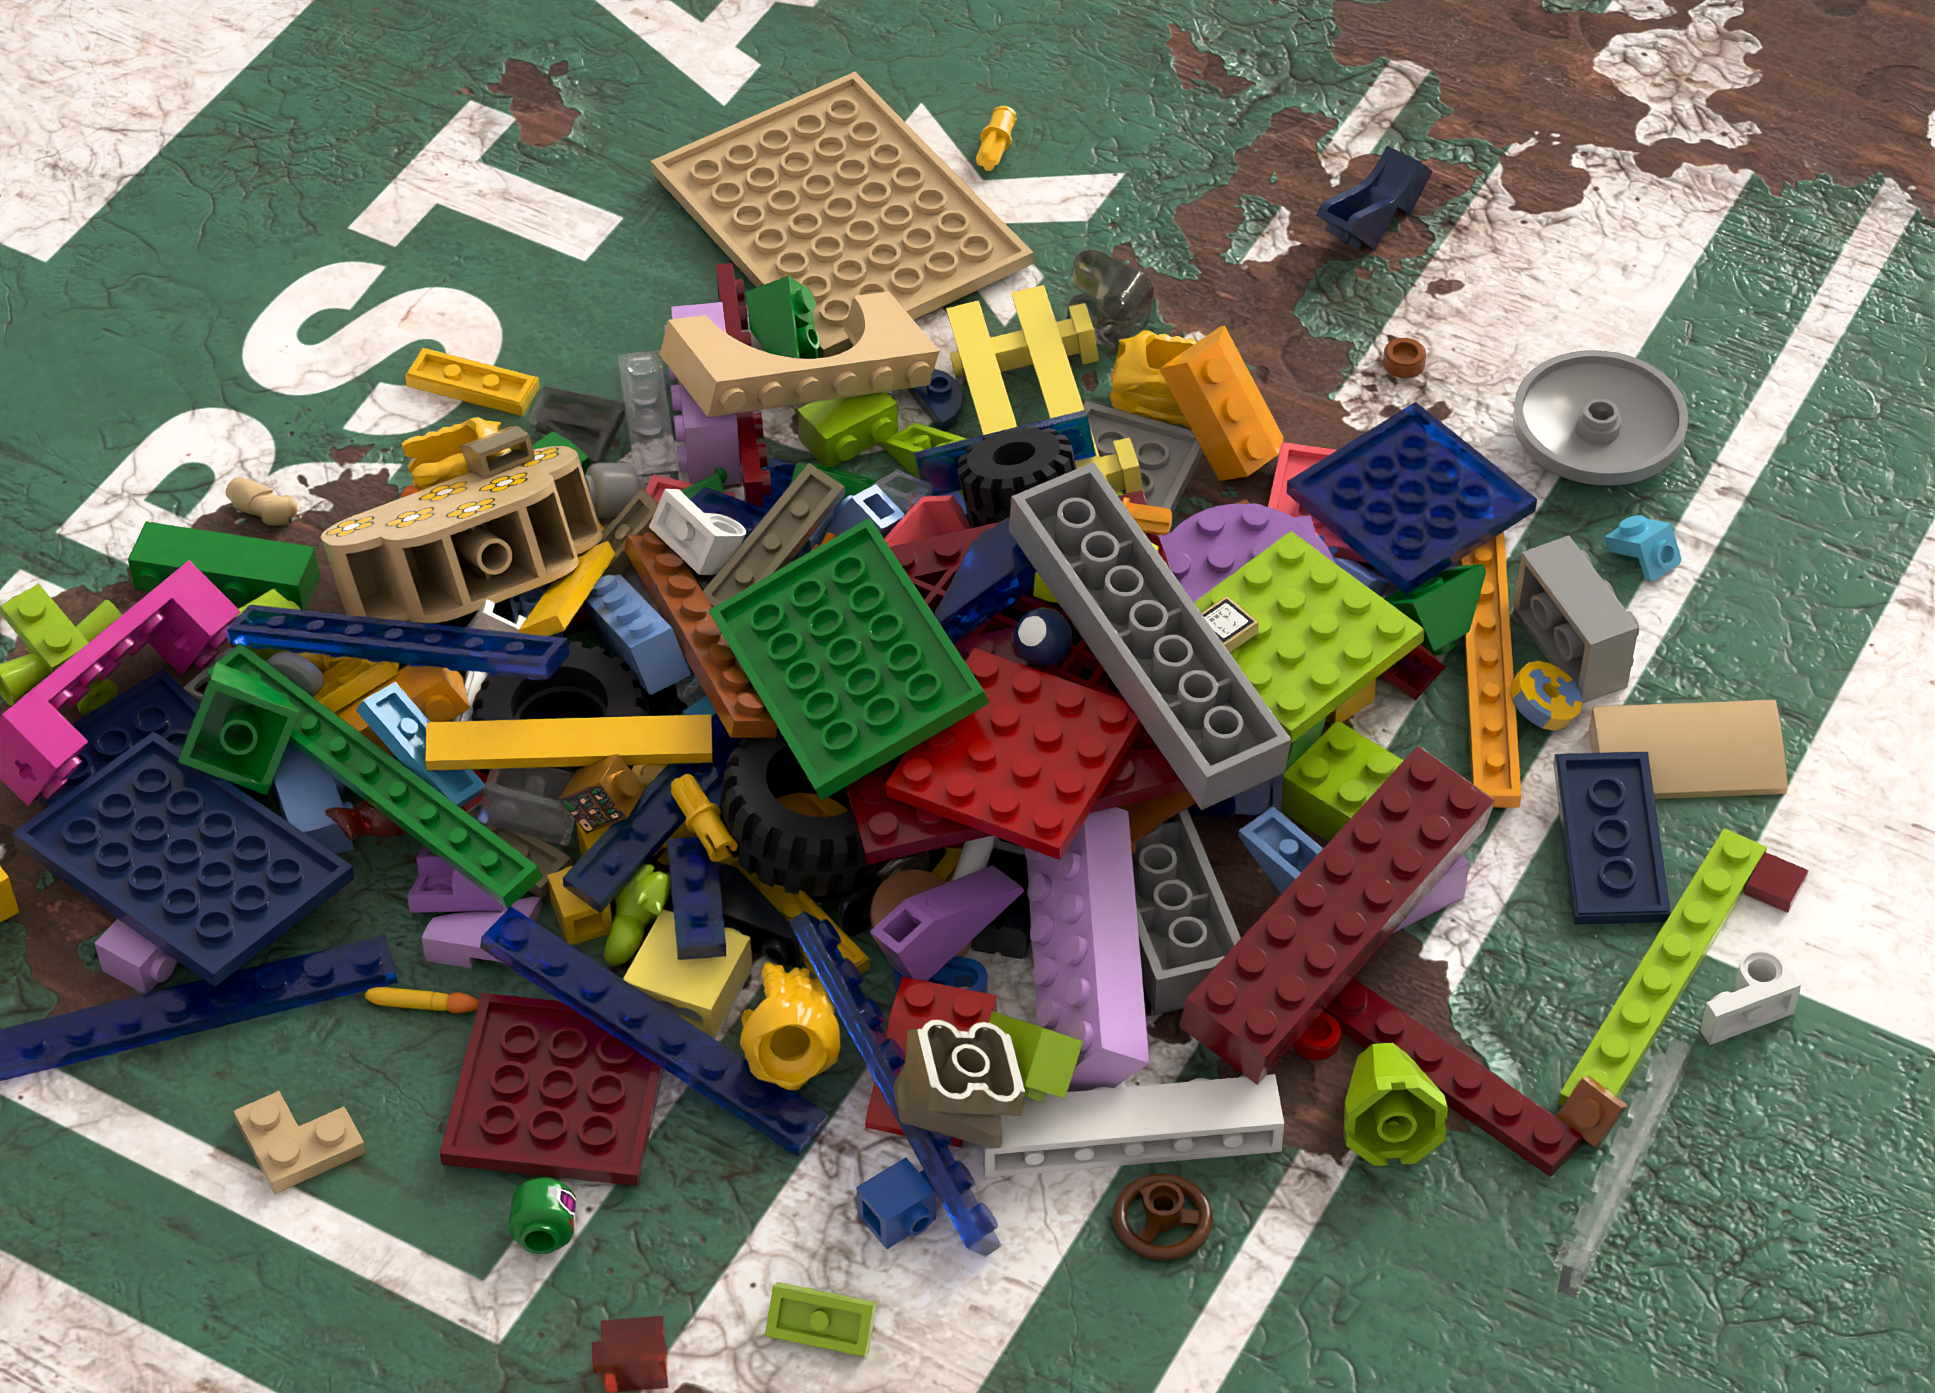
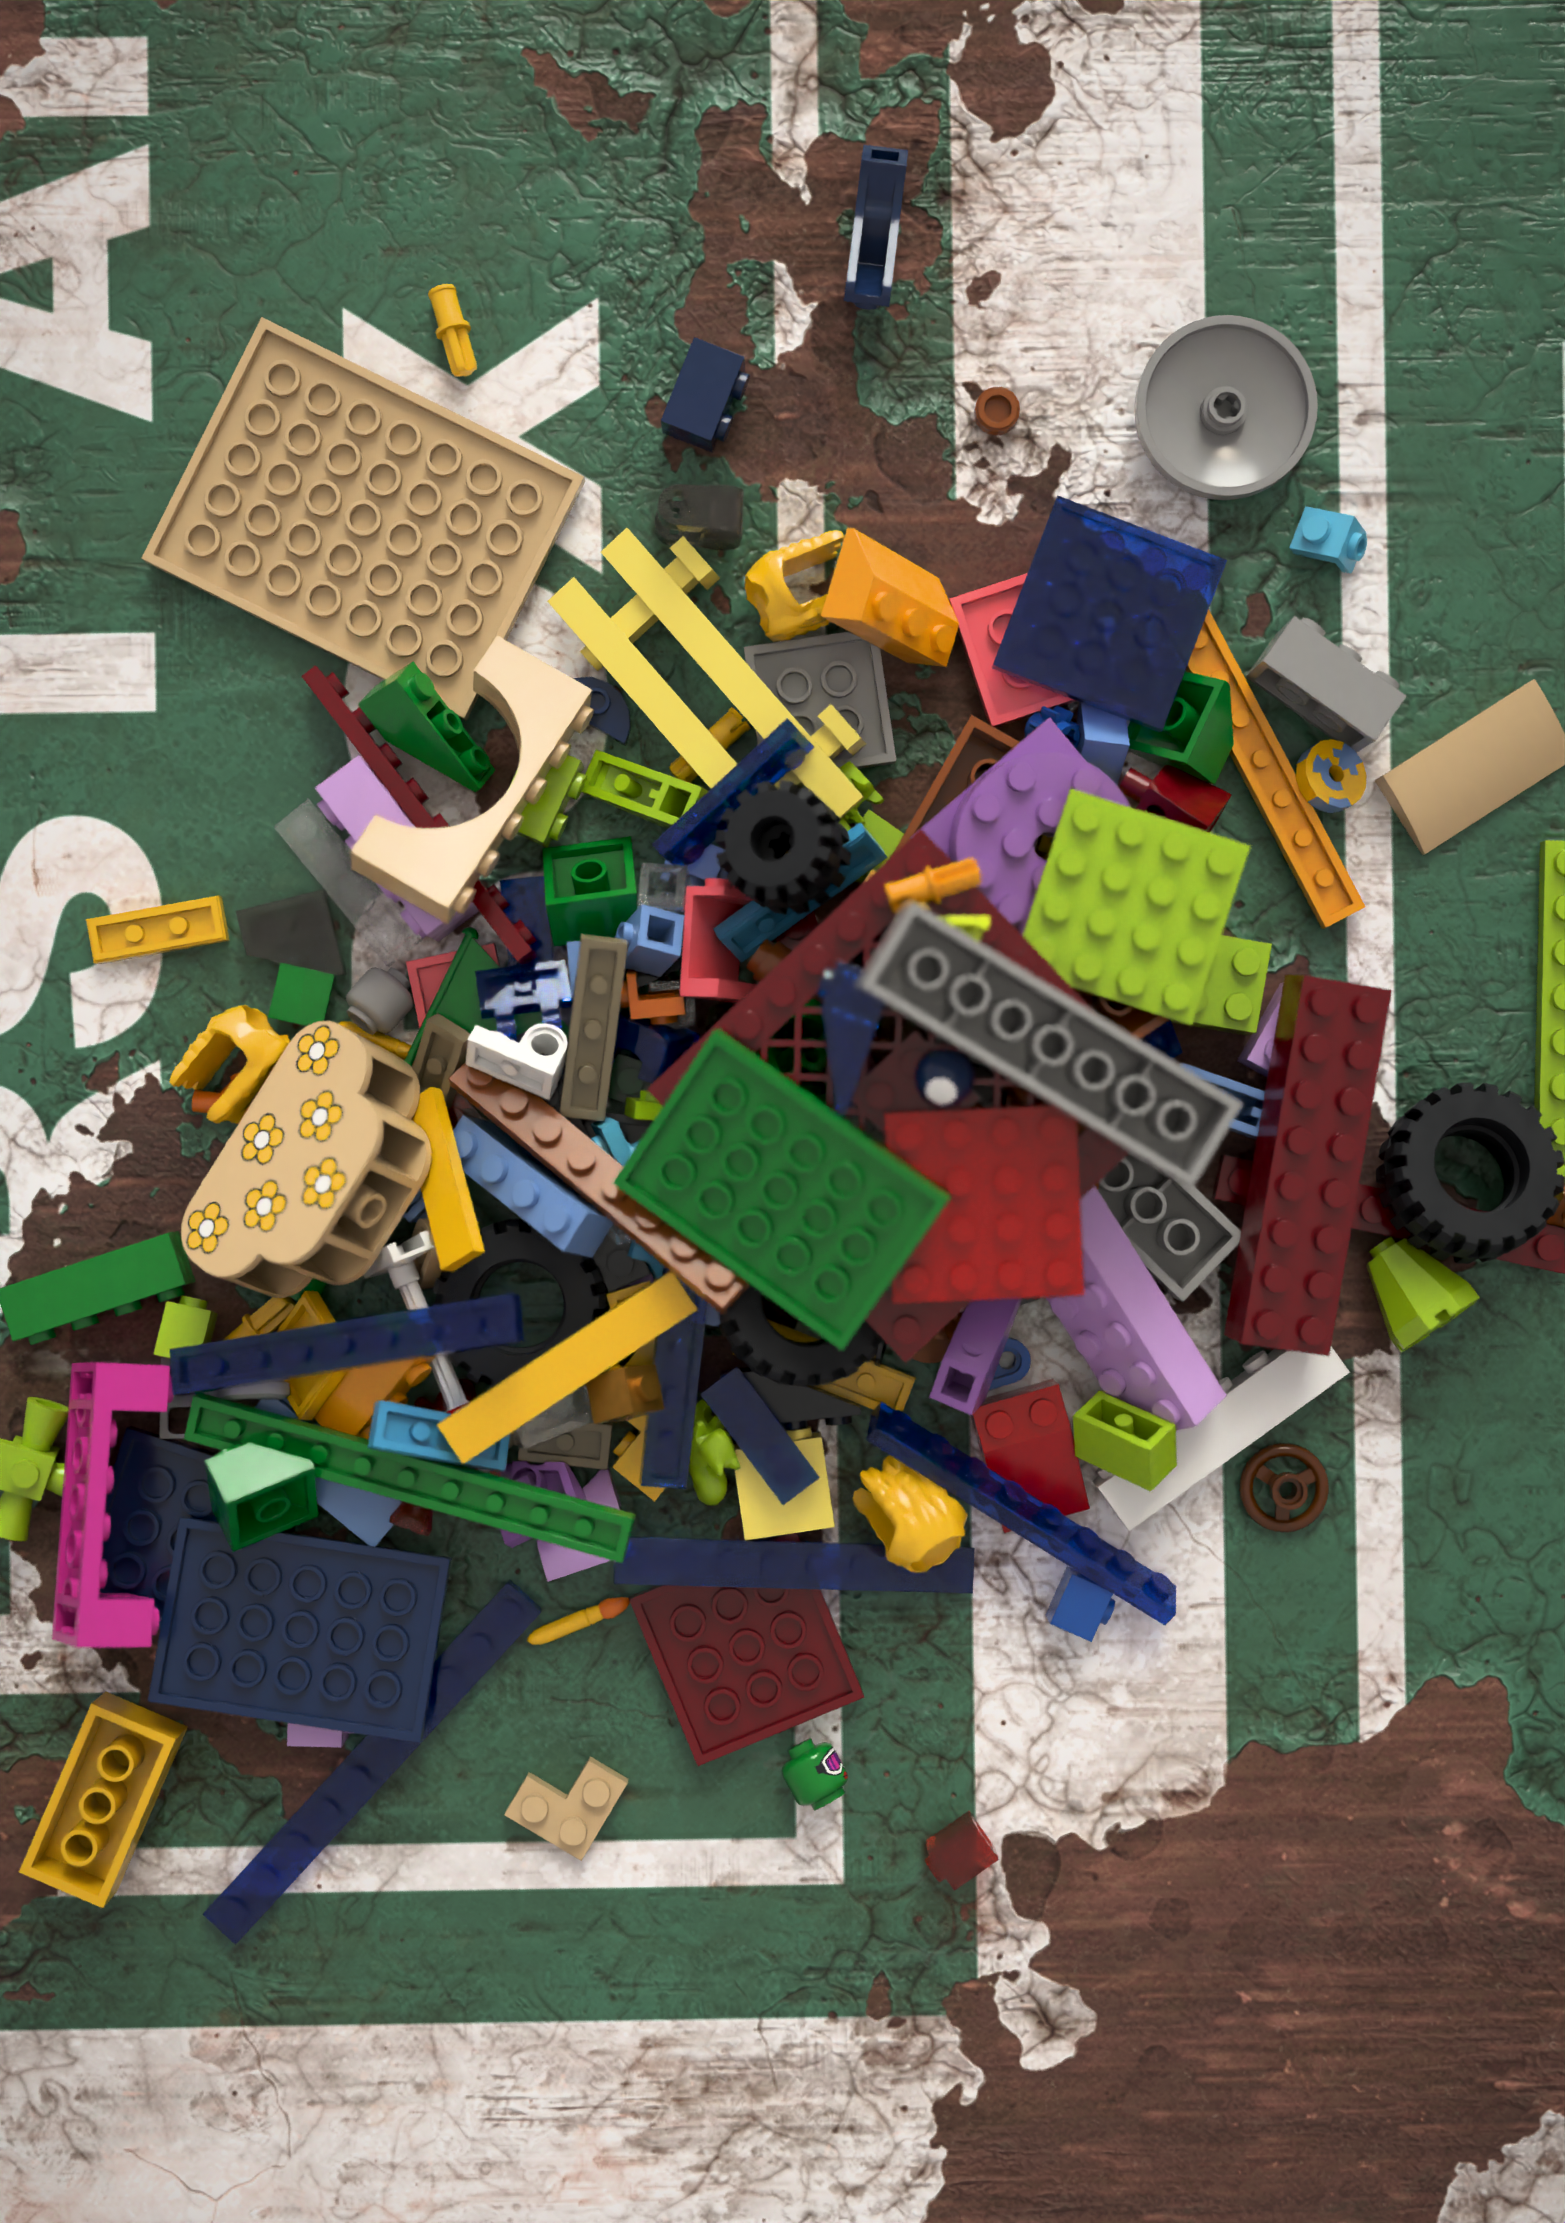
camera: 30 degrees left, 40 degrees up
tan arm [226,477,298,526] -> none
dark tan piece [460,426,535,478] -> none
yellow axle [671,774,738,862] -> none
lime plate [765,1282,877,1357] -> none
dark tan piece [894,1020,1025,1148] -> none
tile [1201,596,1258,653] -> none
dark blue tile [1553,751,1671,925] -> none
none -> dark blue brick [661,337,750,453]
none -> black tyre [1376,1082,1565,1264]

